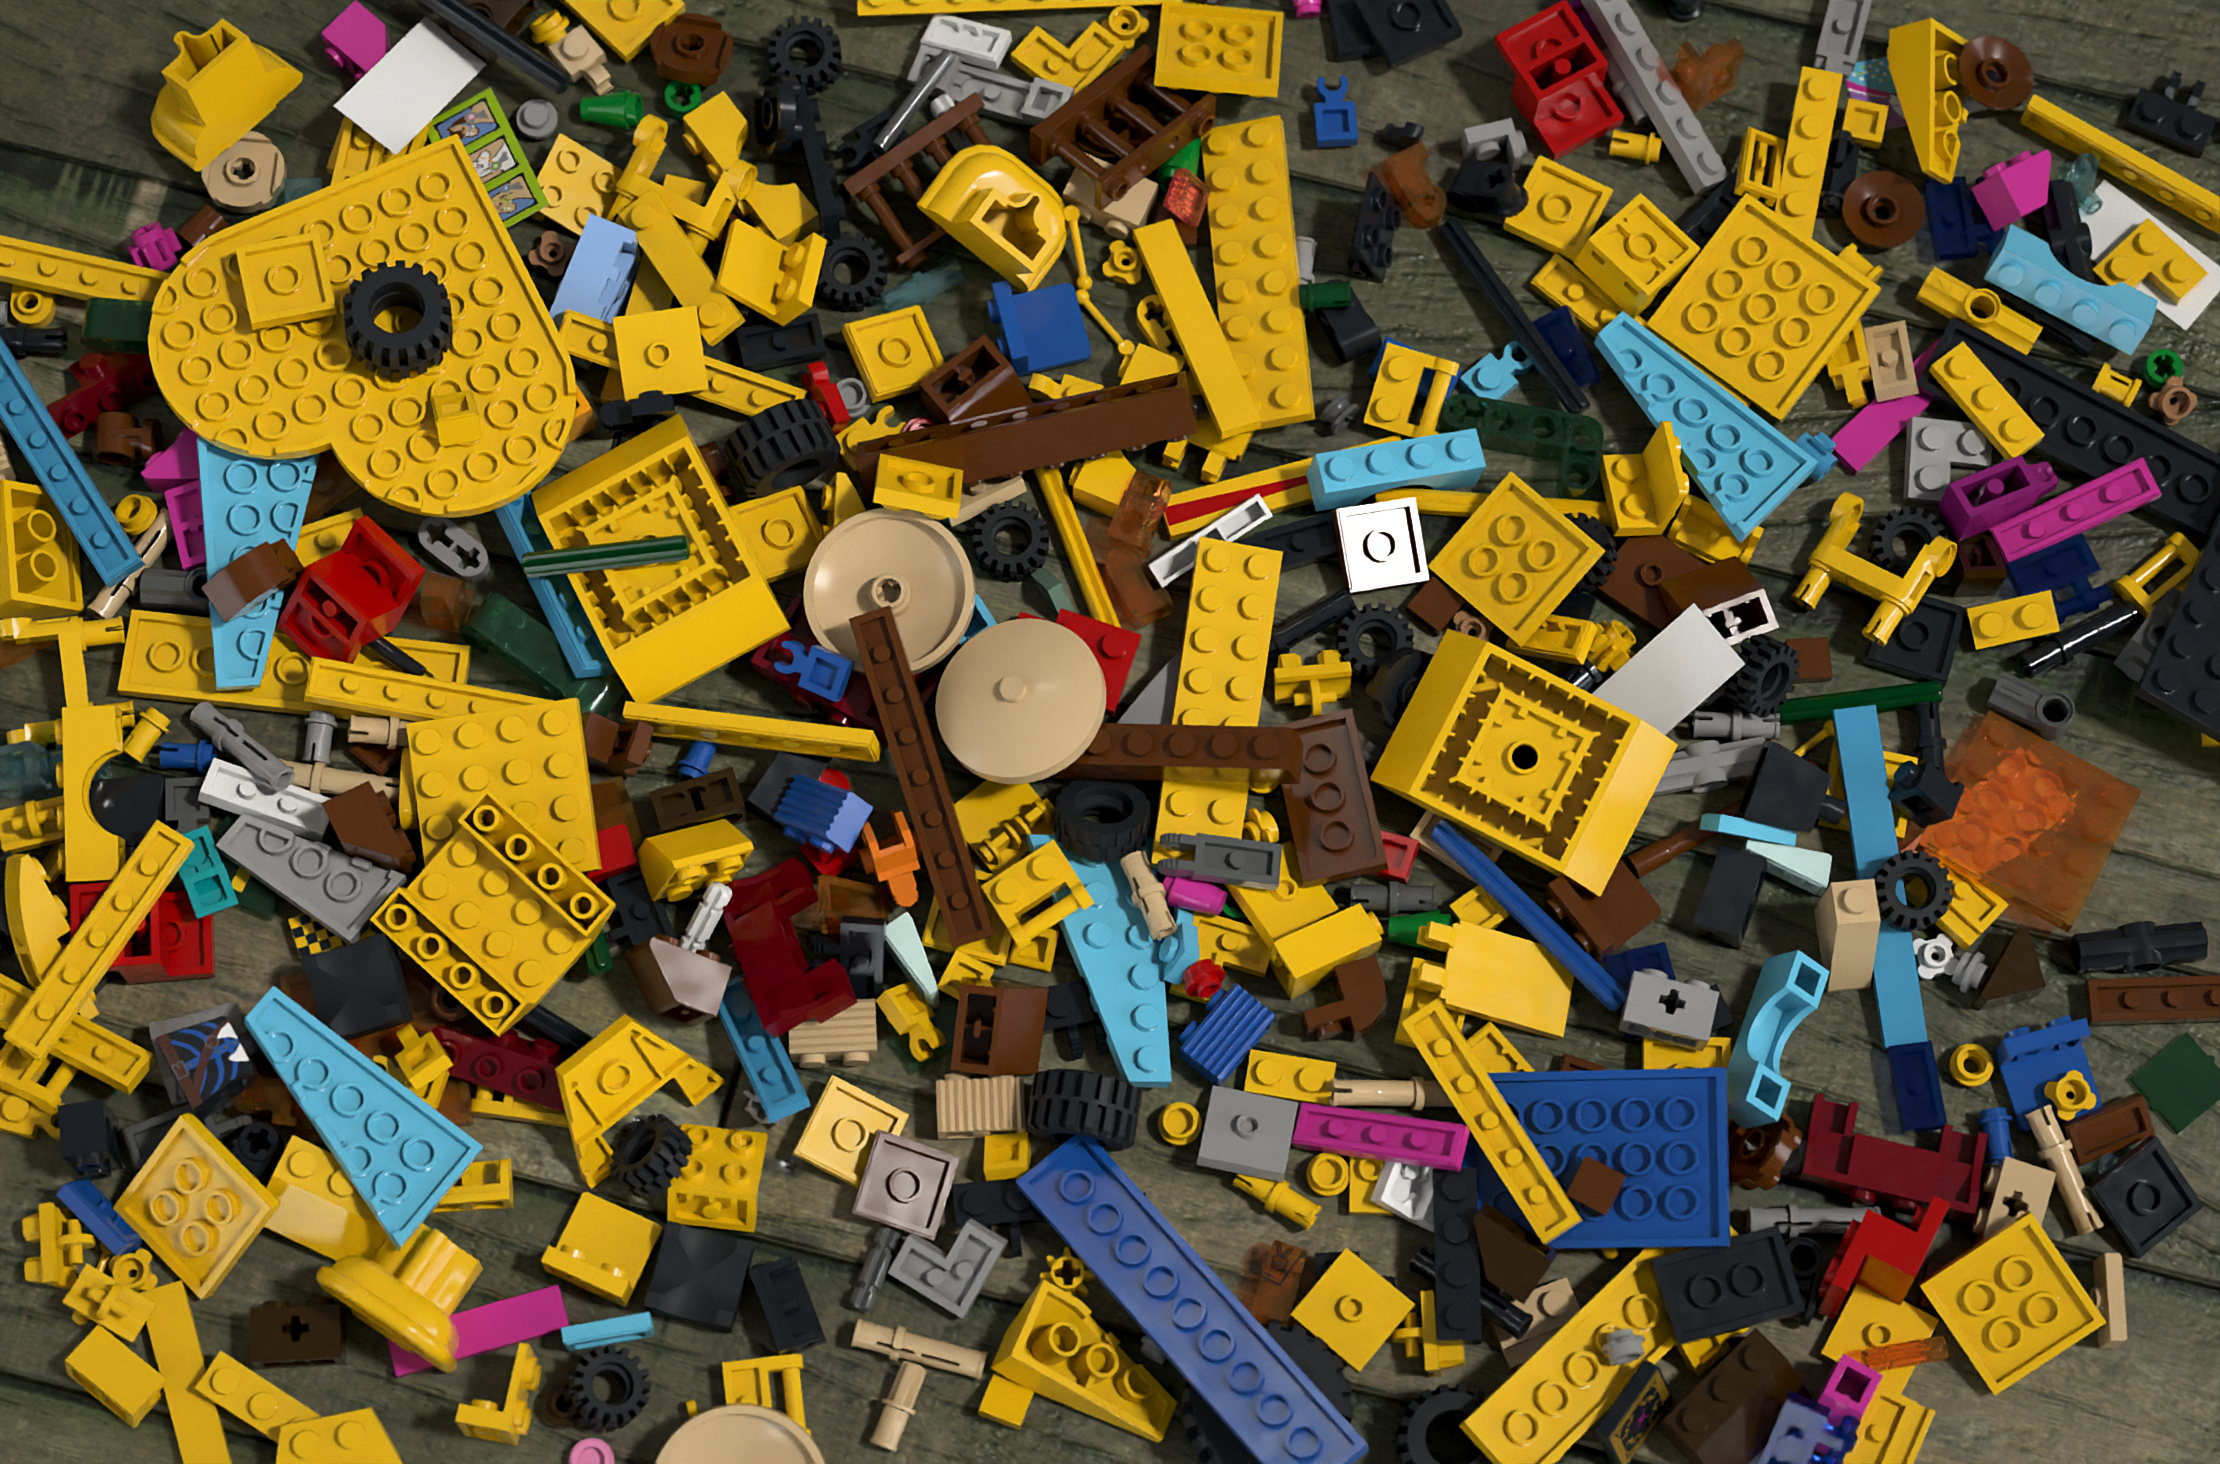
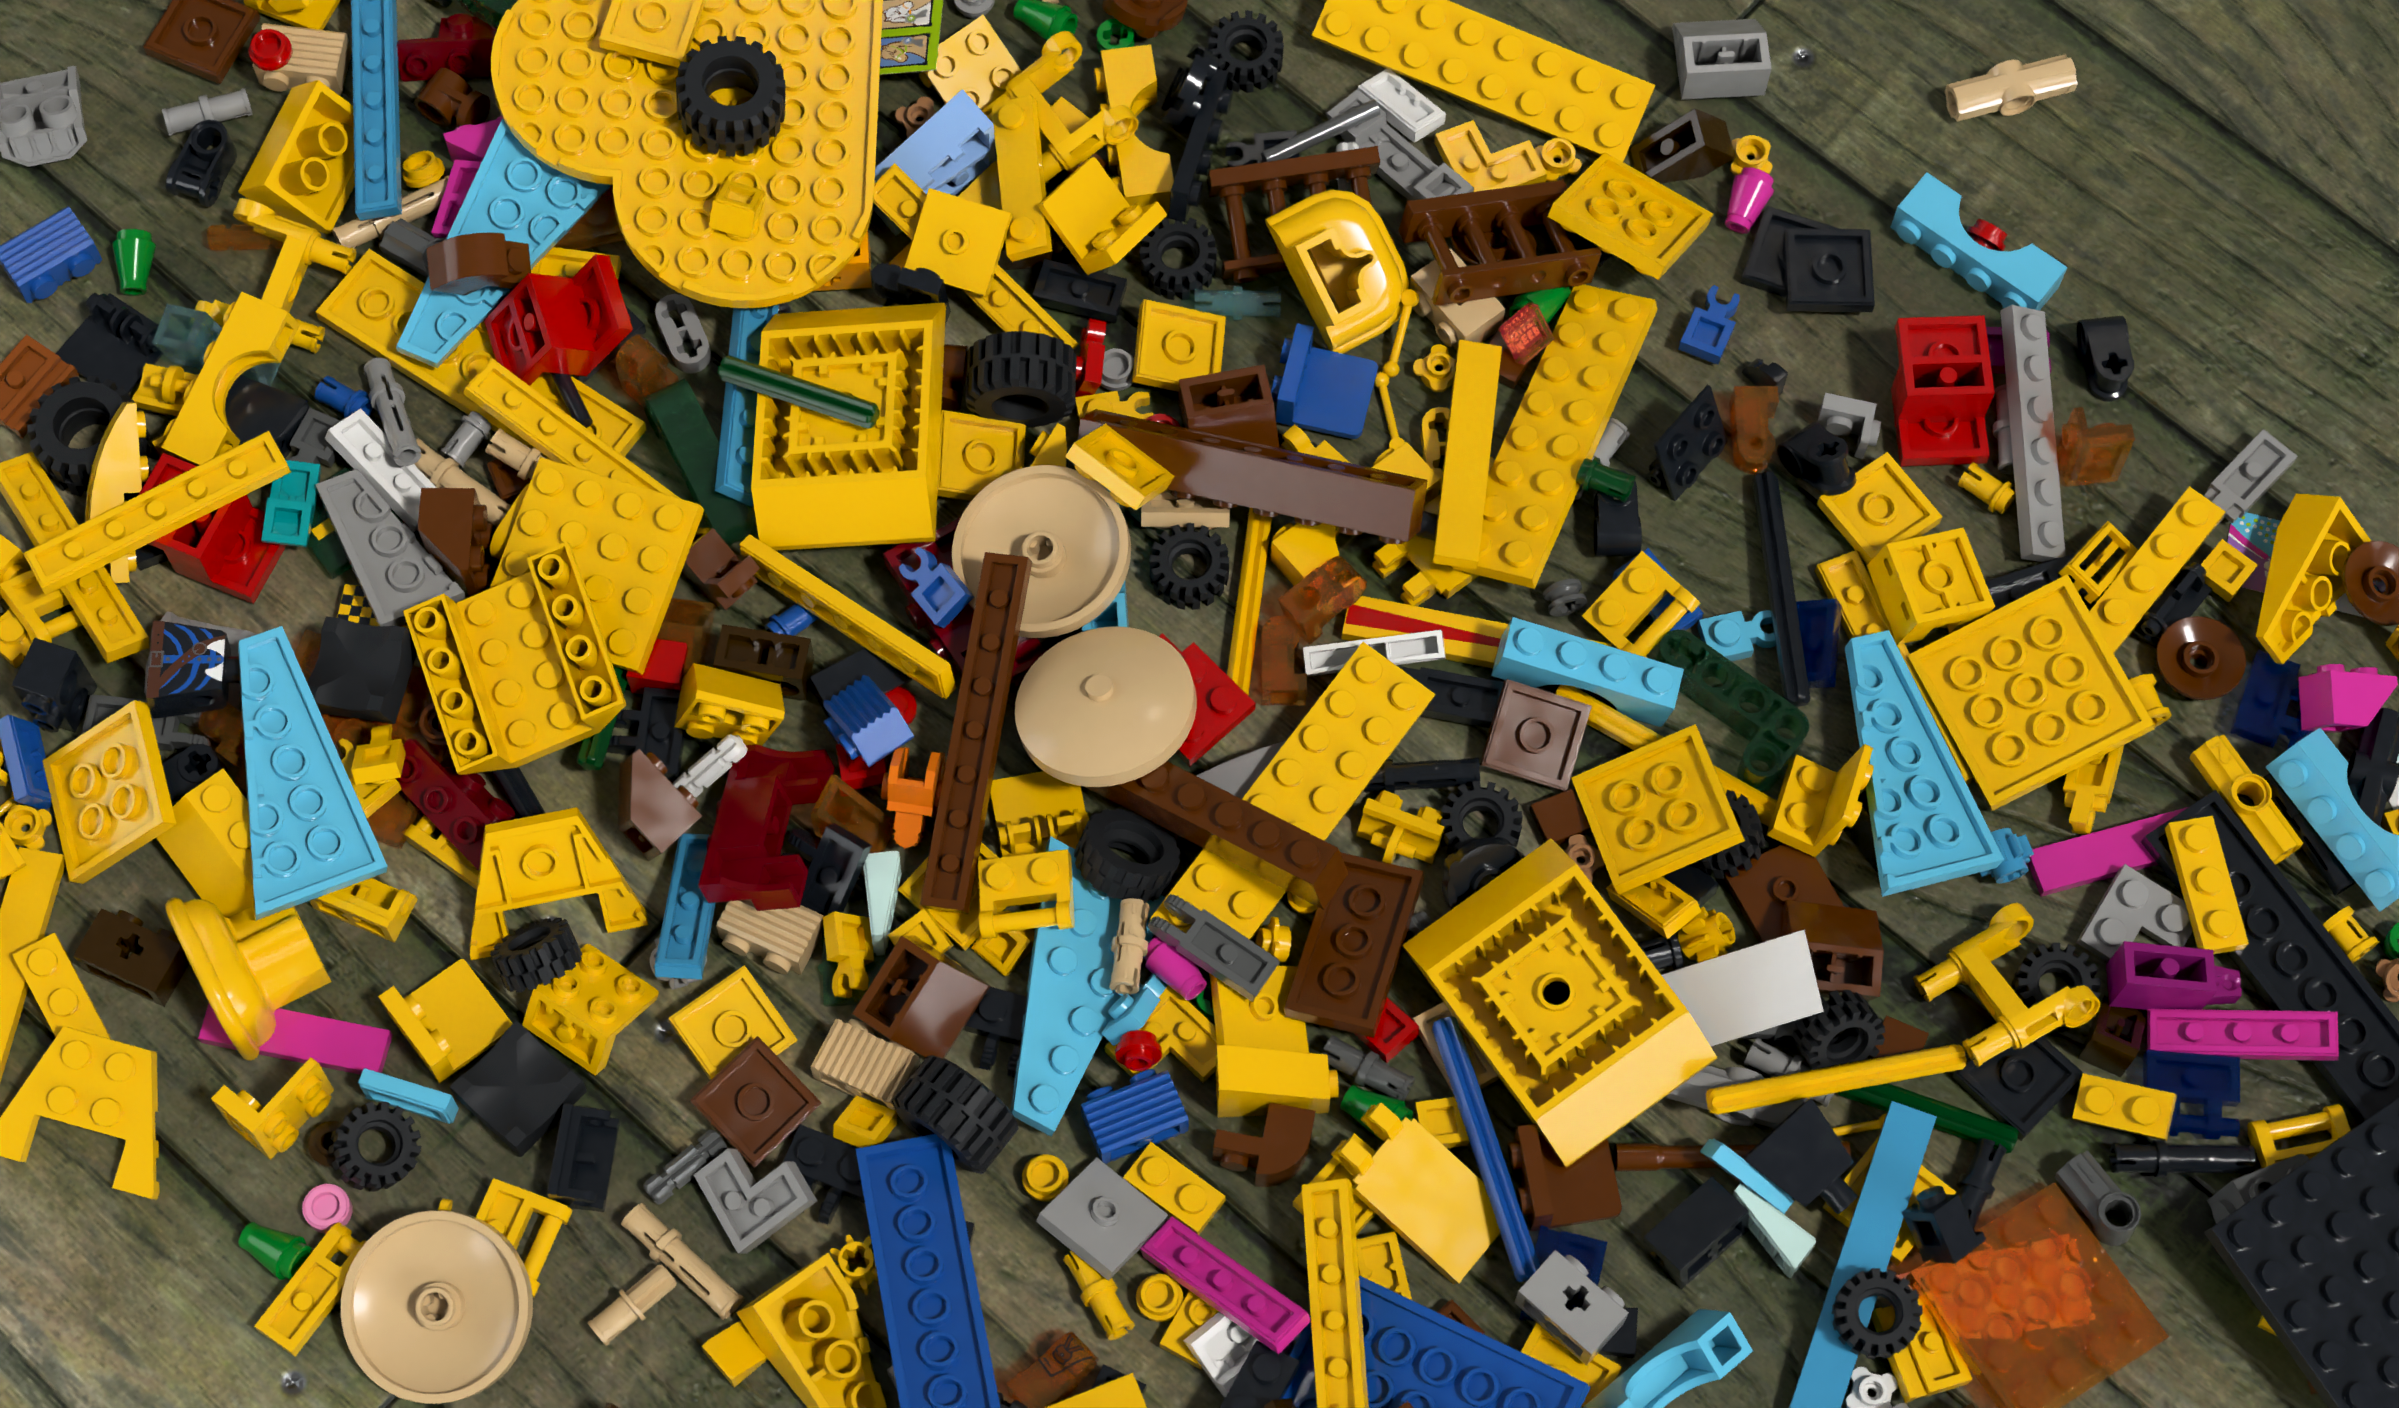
camera: 30 degrees right, 5 degrees down
yellow pin [123,707,171,763] -> none
sand green tile [1030,567,1075,617] -> none
tan pin [1329,1076,1455,1111] -> none
yellow hinge [1667,493,1764,567] -> none
tan slope [1814,879,1881,993] -> none
tan plate [1864,320,1919,402] -> none
none -> yellow axle [1706,1044,1967,1115]

